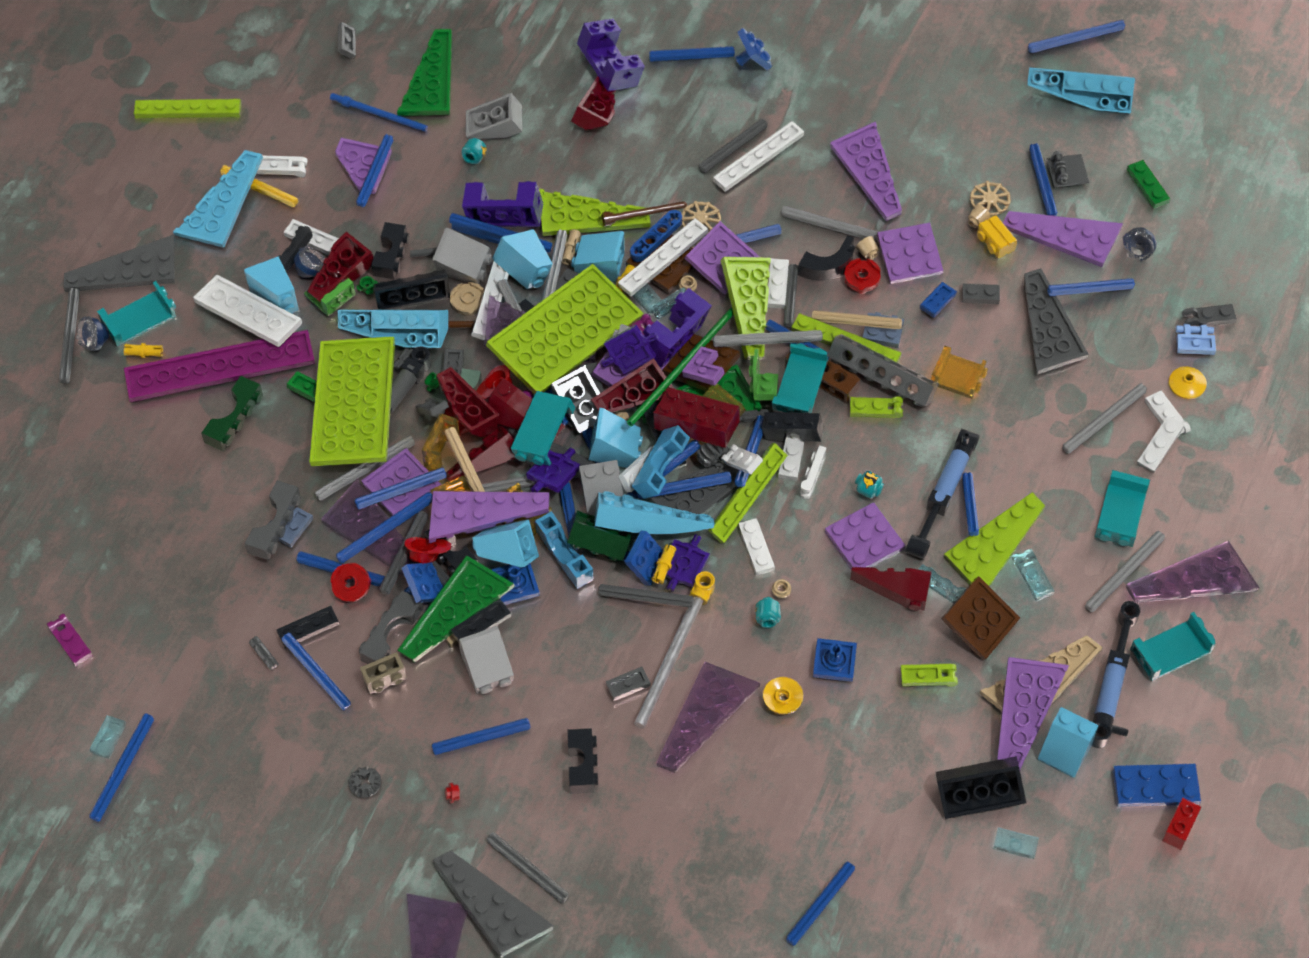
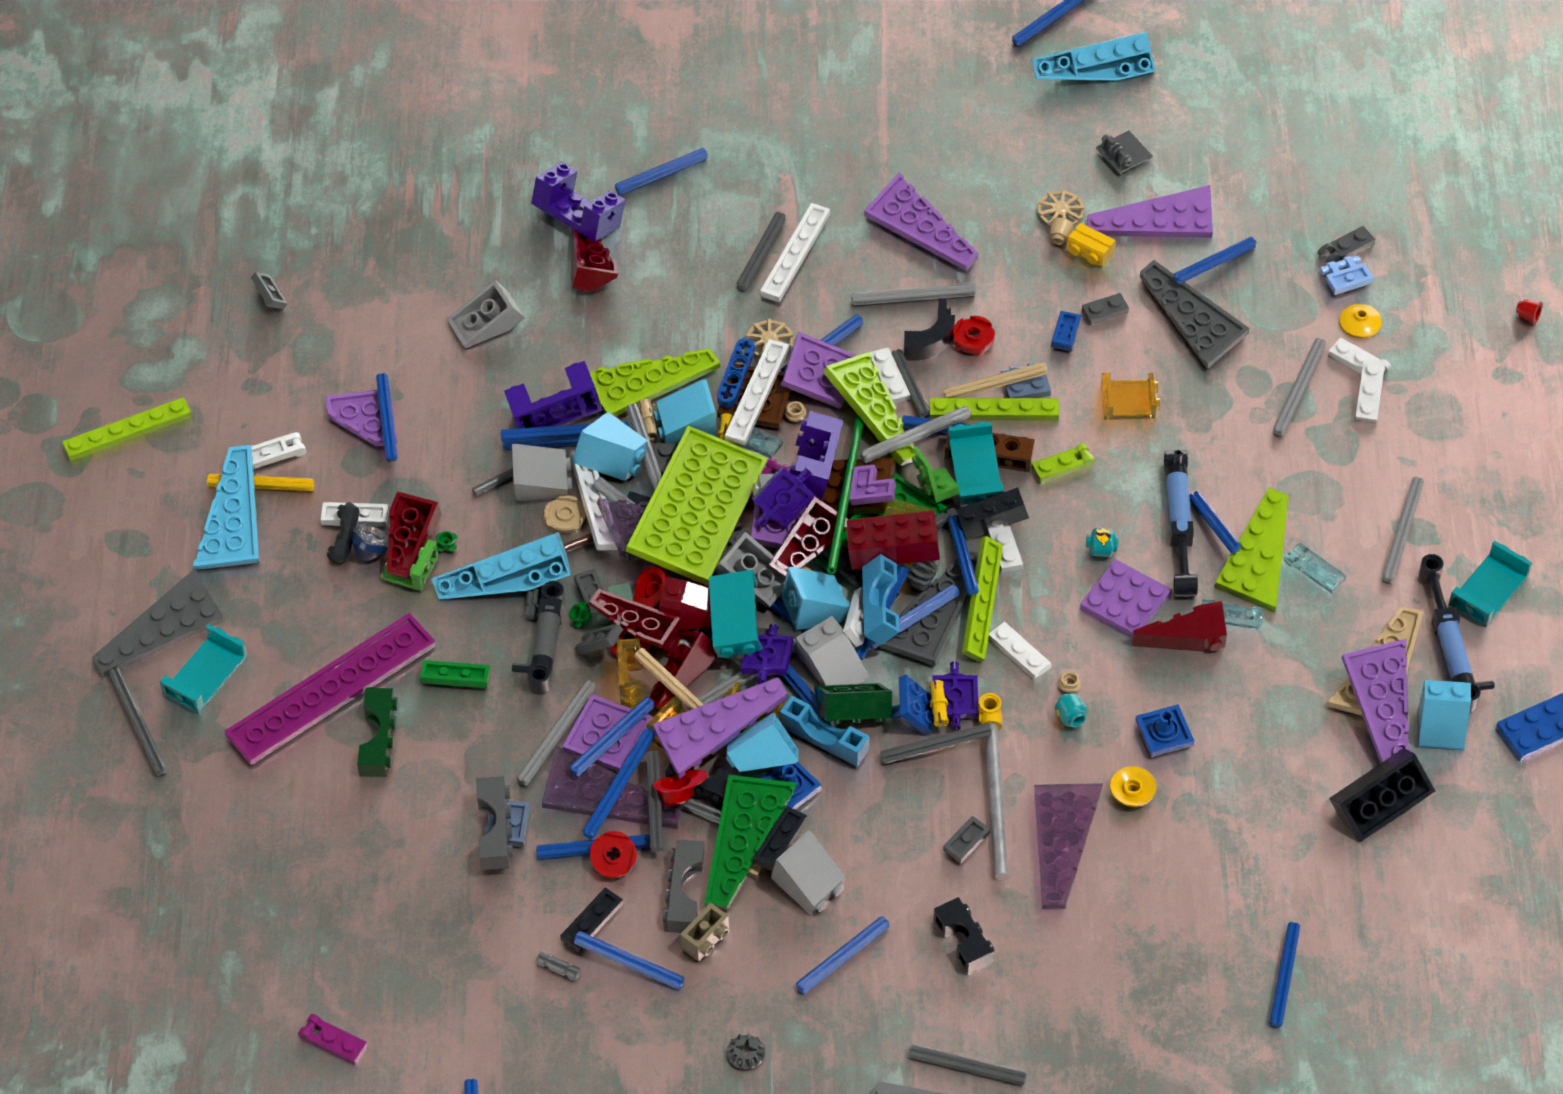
camera: 25 degrees left, 5 degrees down
clear hair [76,316,109,351] -> none
yellow pin [124,343,163,358] -> none
white plate [193,275,302,347] -> none
medium azure slope [244,257,299,314] -> none
lime plate [309,336,395,466] -> none
blue bar [330,93,428,132] -> none
black arch [371,222,410,279] -> none
black slope [373,270,450,310] -> none
green wing [397,29,452,116] -> none
blue plate [401,563,443,603] -> none
red plate [445,783,460,803] -> none
teal head [461,138,487,165] -> none
medium azure wedge [594,491,714,534] -> none
reddish brown piece [601,201,687,227] -> none
clear light blue plate [654,287,686,320] -> none
white plate [721,444,763,474] -> none
blue plate [735,28,773,70] -> none
white plate [800,445,826,500] -> none
dark grey brick [828,334,939,407] -> none
tan hat [856,236,879,260] -> none
medium lavender plate [877,223,944,284] -> none
lime plate [900,664,958,687] -> none
reddish brown plate [941,576,1020,660] -> none
clear light blue plate [993,827,1039,859] -> none
blue axle [1029,143,1058,216] -> none
teal panel [1095,470,1150,547] -> none
clear hair [1122,227,1157,262] -> none
clear purple wing [1126,541,1259,603] -> none
green plate [1127,160,1170,209] -> none

